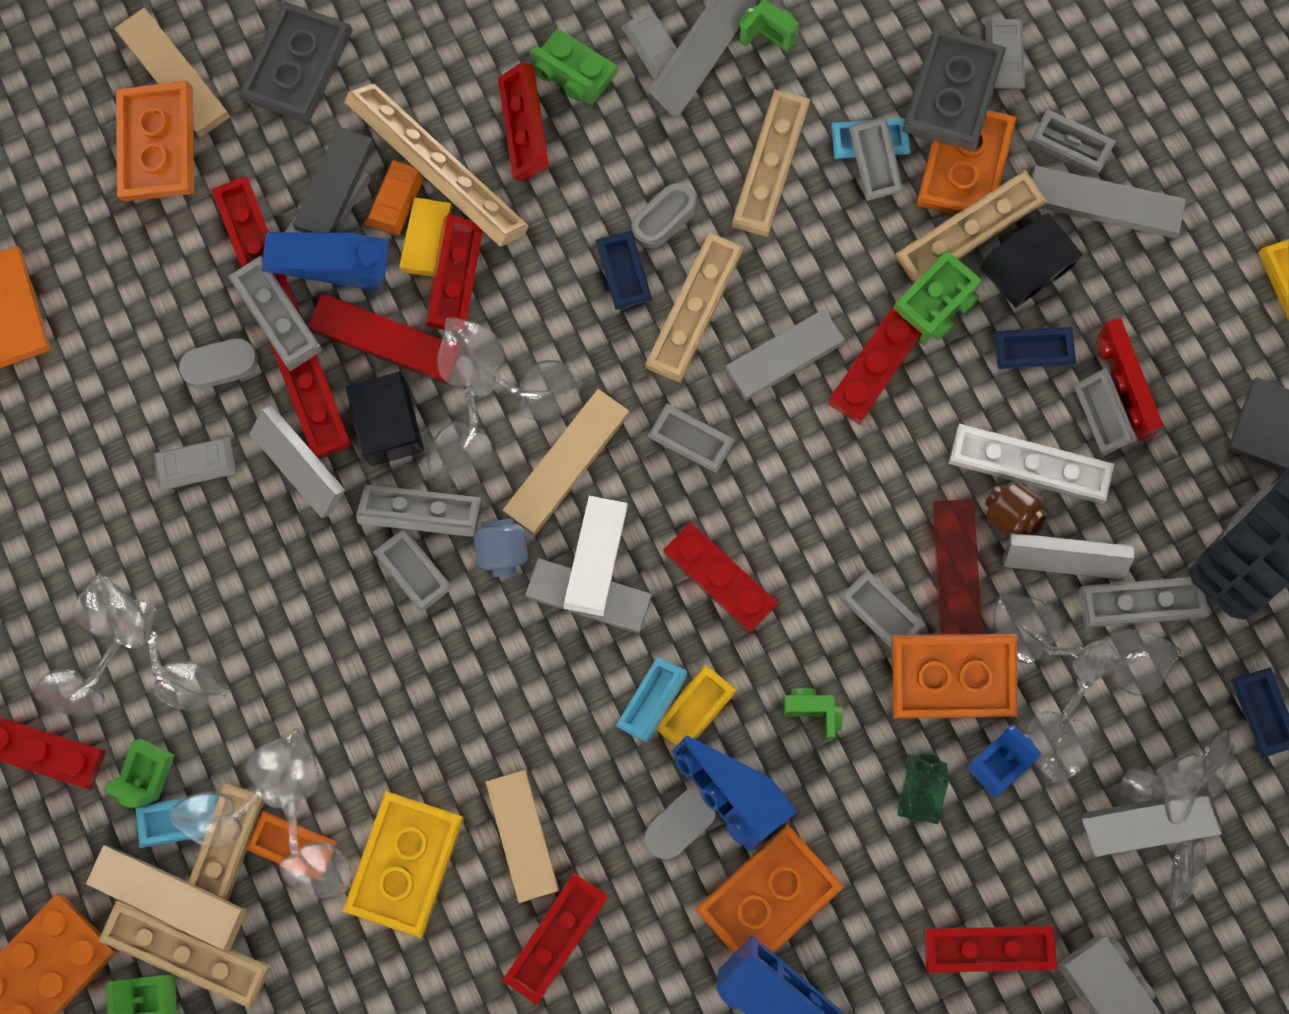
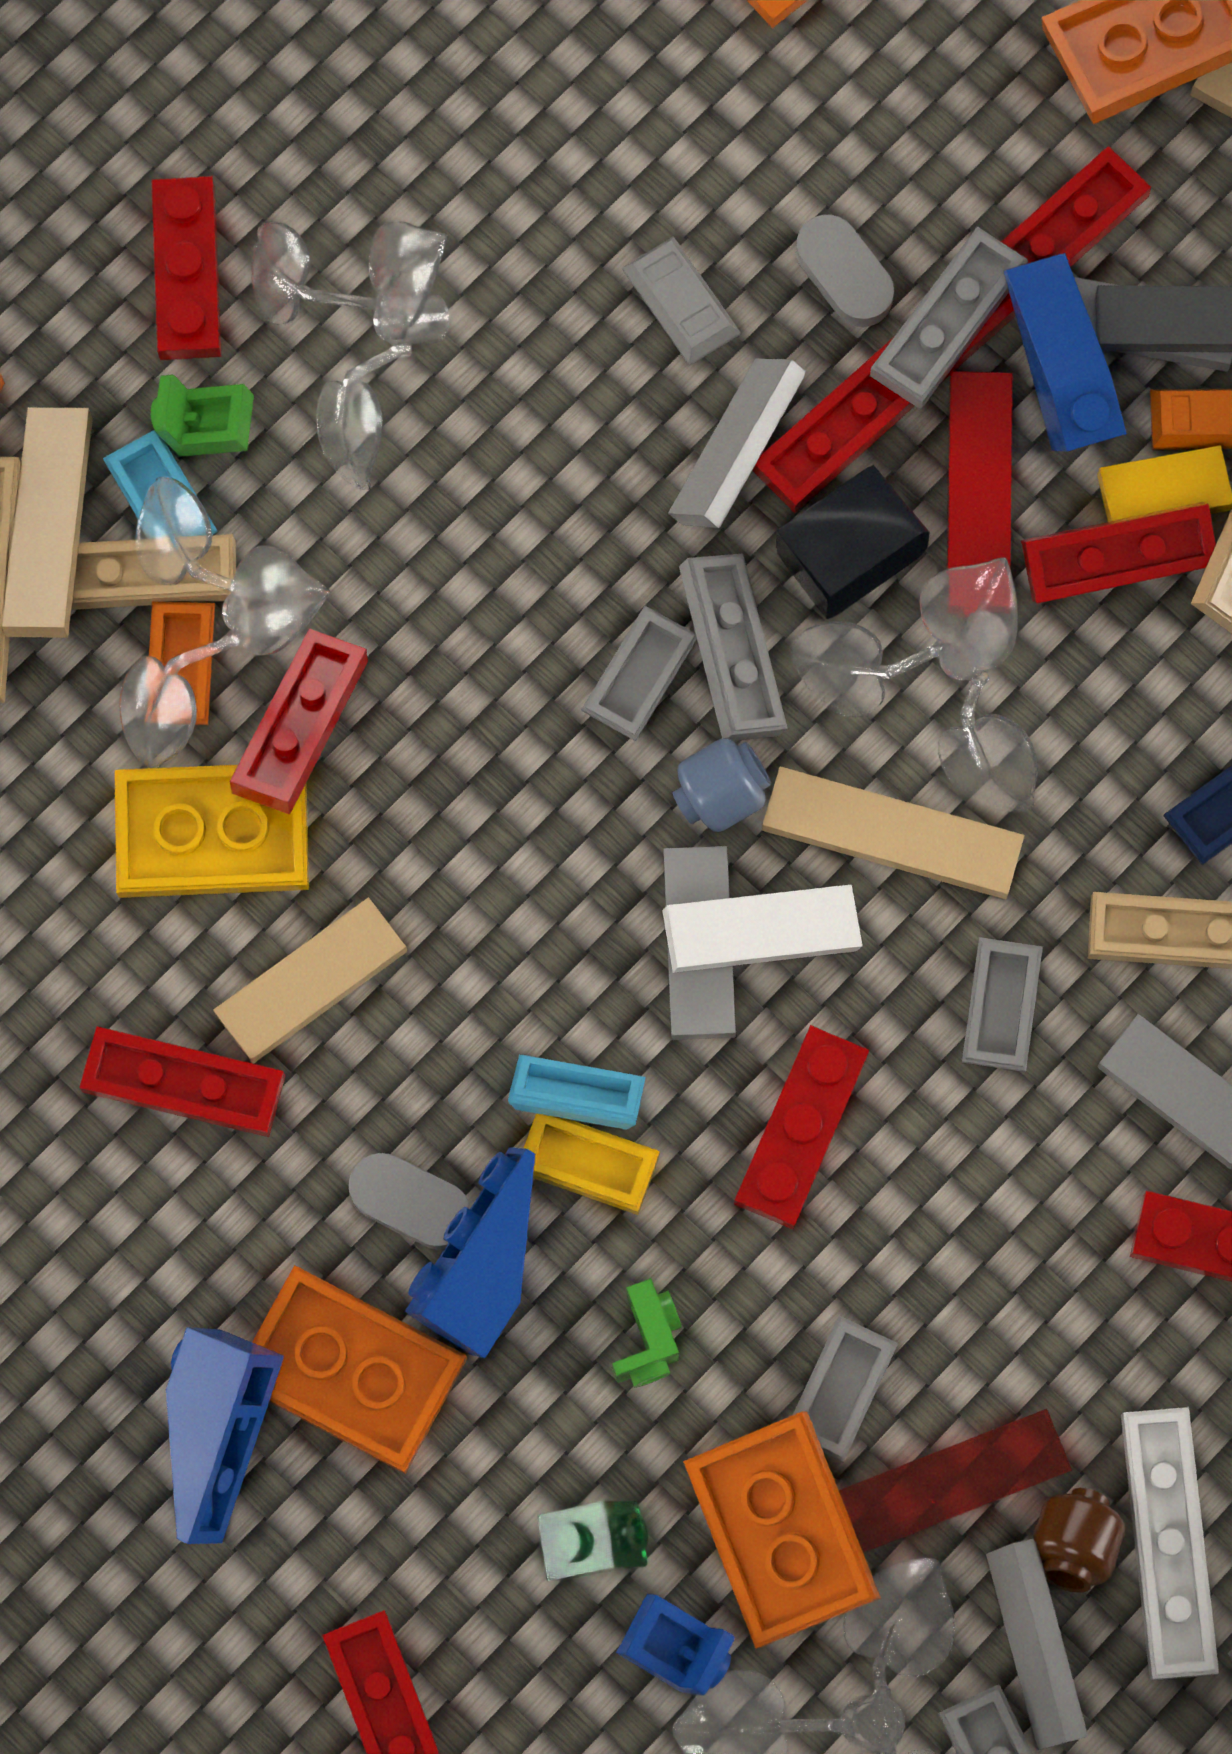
camera: 65 degrees right, 0 degrees up
none -> red plate [229,628,368,815]

